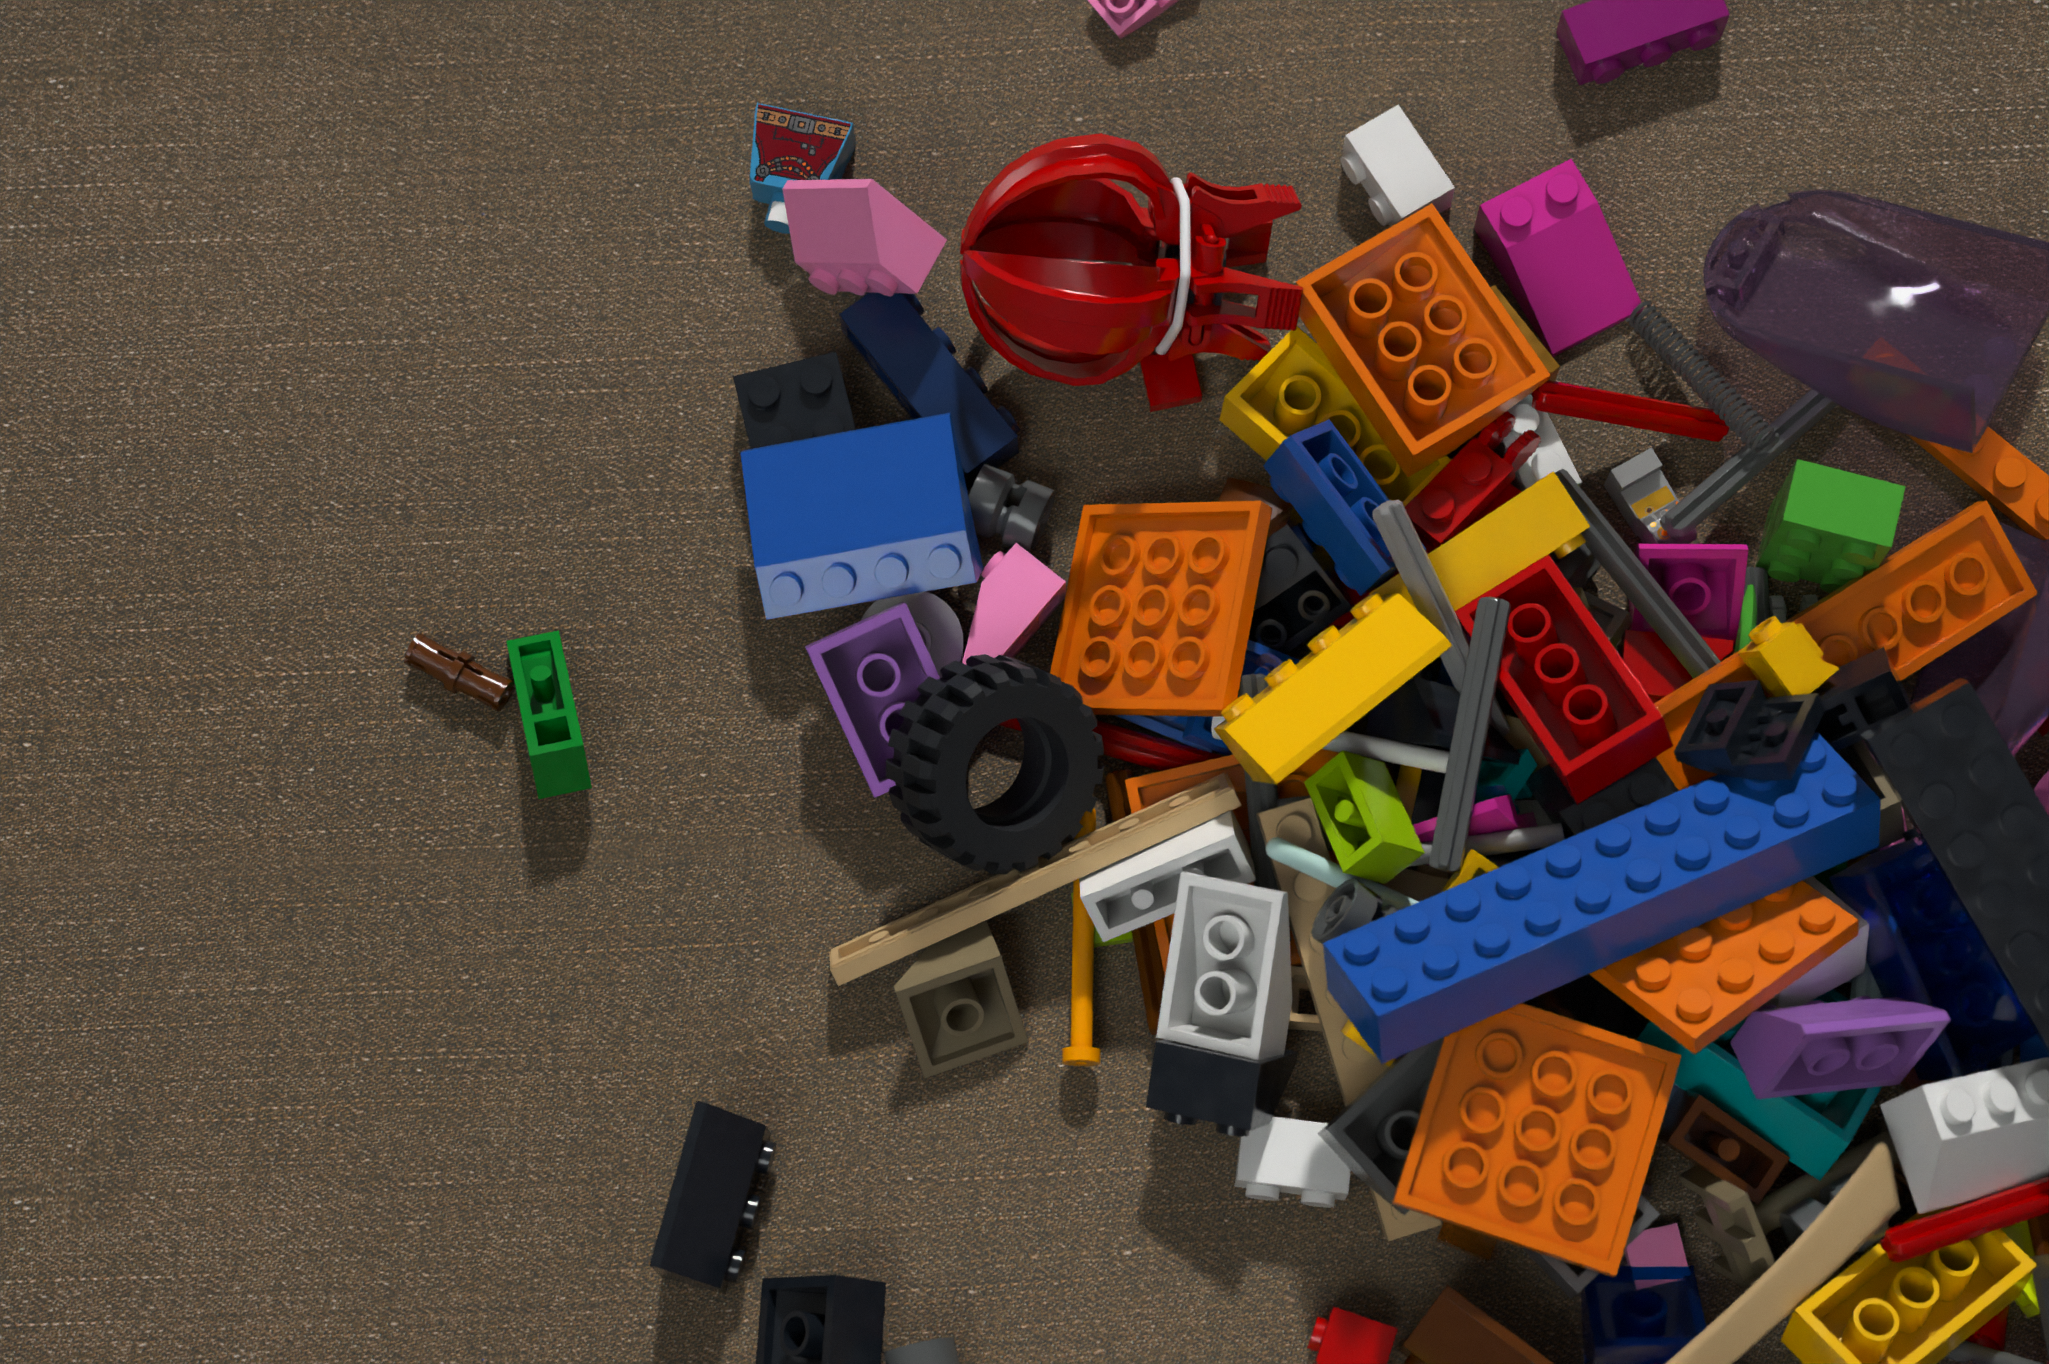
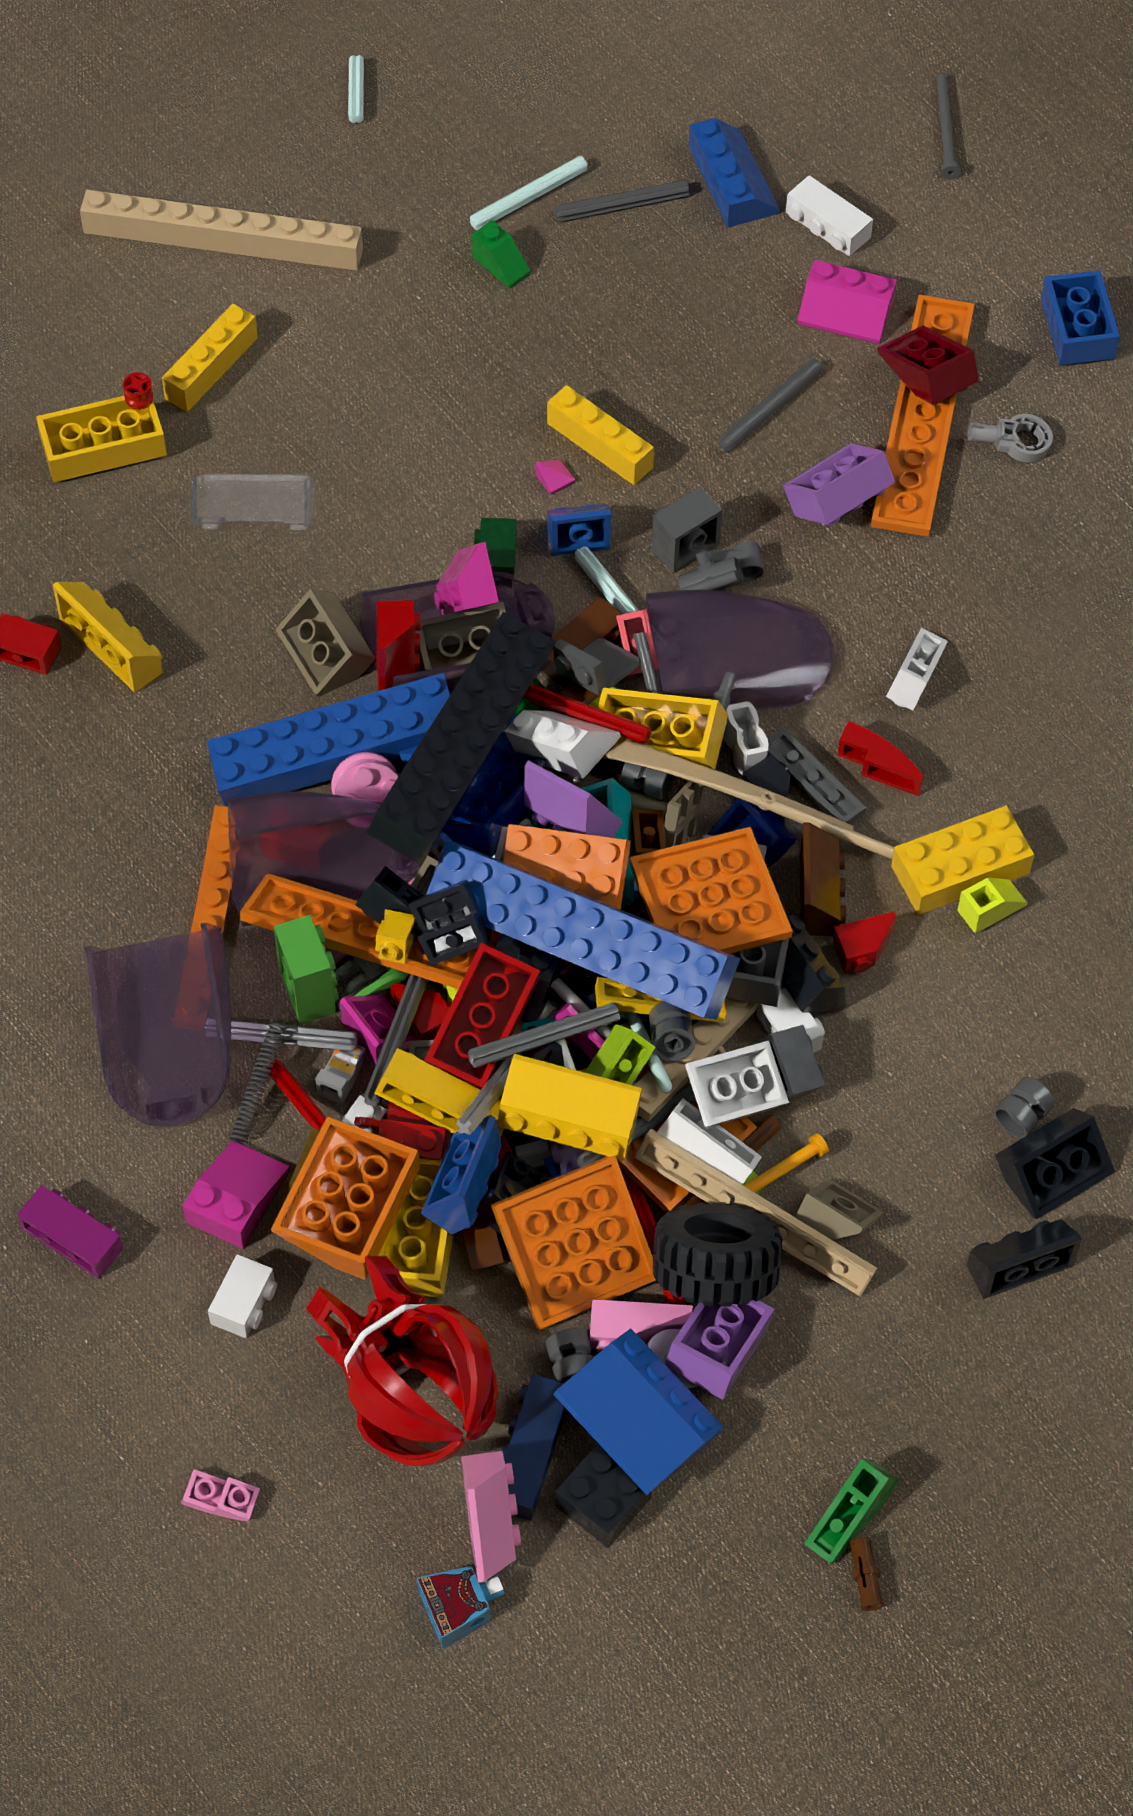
camera: 130 degrees left, 15 degrees down
none -> black slope [782,914,846,1013]

